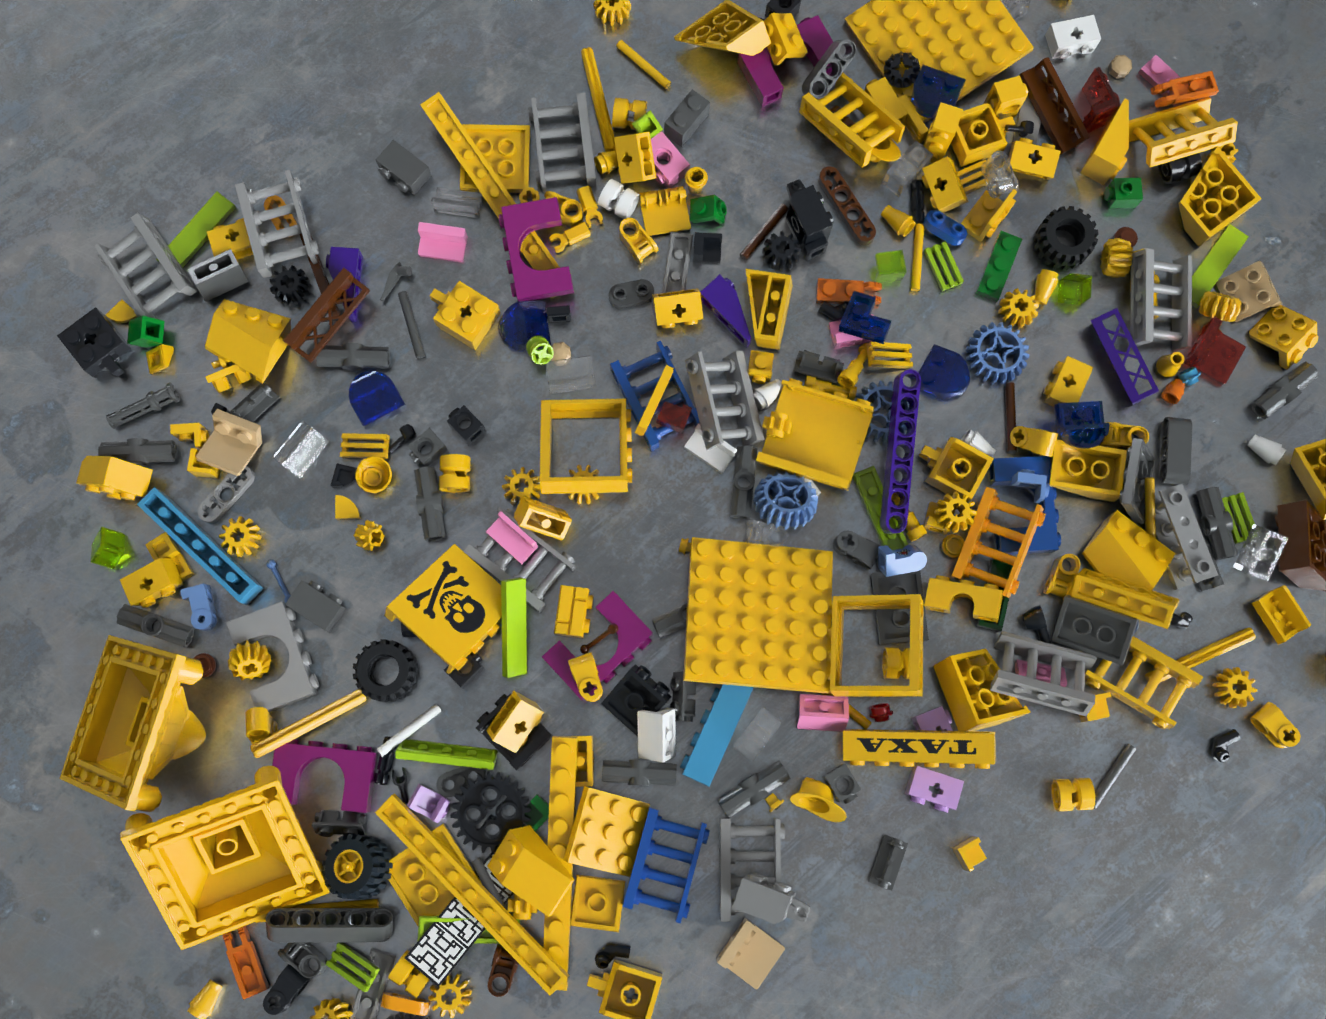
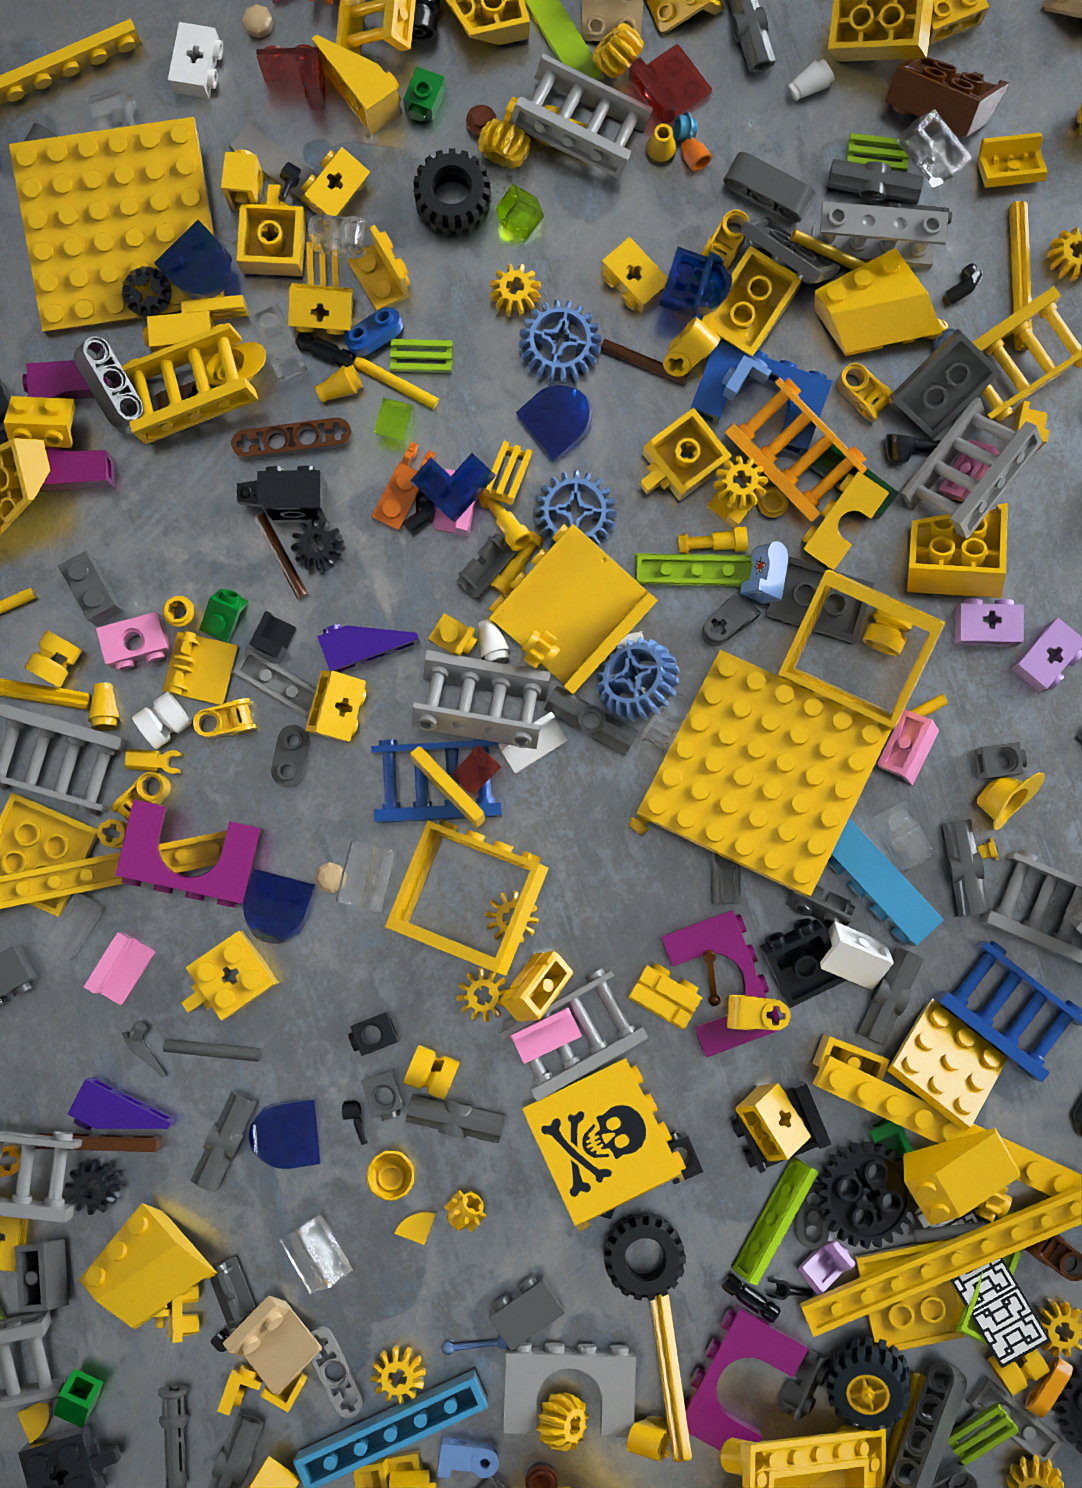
camera: 65 degrees left, 5 degrees up
yellow slope [146,344,174,374] -> none
reddish brown fence [283,268,370,363] -> none
black tile [330,463,357,488] -> none
yellow tile [340,433,390,459] -> none
white bar [376,704,441,757] -> none
lime tile [501,578,527,678] -> none
lime wheel [526,336,554,365] -> none
black tile [546,305,571,323] -> none
yellow bar [549,222,591,253] -> none
yellow tile [570,874,625,932] -> none
yellow brick [614,132,656,184] -> none
lime slope [632,110,663,138] -> none
yellow wedge [746,269,793,350] -> none
black tile [802,236,828,261] -> none
yellow brick [843,729,996,769] -> none
red plate [869,703,893,722] -> none
dark purple beam [880,369,921,534] -> none
yellow arch [920,102,963,163] -> none
white cone [961,429,996,457] -> none
green plate [976,231,1022,302] -> none
reddish brown fence [1020,57,1090,155] -> none
yellow cone [1033,269,1059,305] -> none
yellow fence [1071,568,1180,629] -> none
dark purple fence [1091,308,1159,405] -> none

